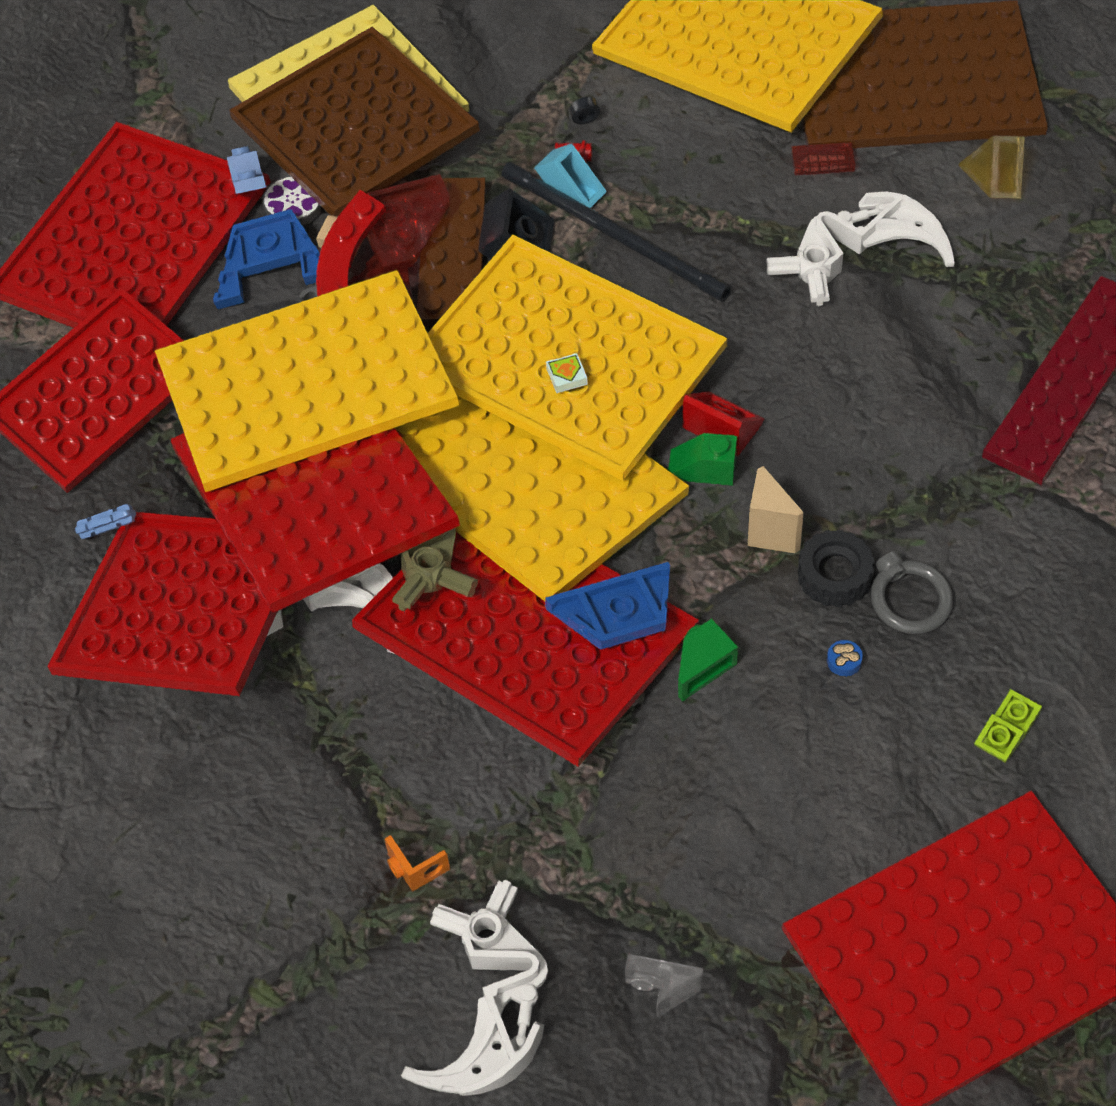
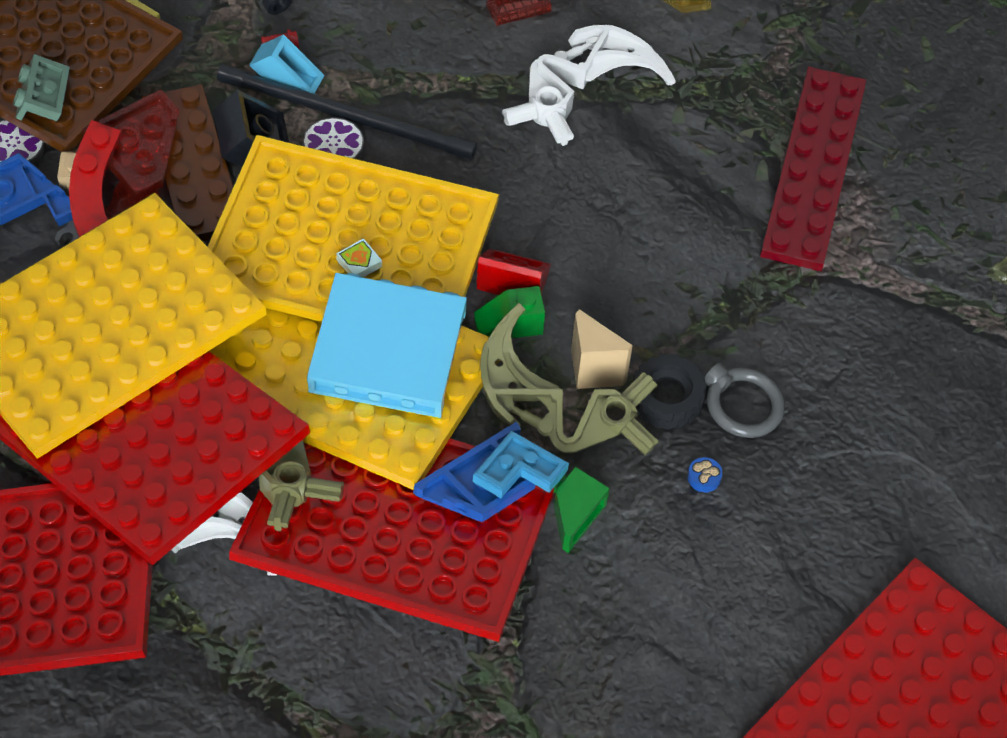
camera: 25 degrees left, 0 degrees up
lime slope [974,689,1042,763] -> none
none -> sand green bracket [13,54,70,121]
none -> tile [302,117,364,160]
none -> medium azure panel [307,273,467,418]
none -> dark azure tile [472,431,569,498]
none -> olive piece [480,303,659,455]

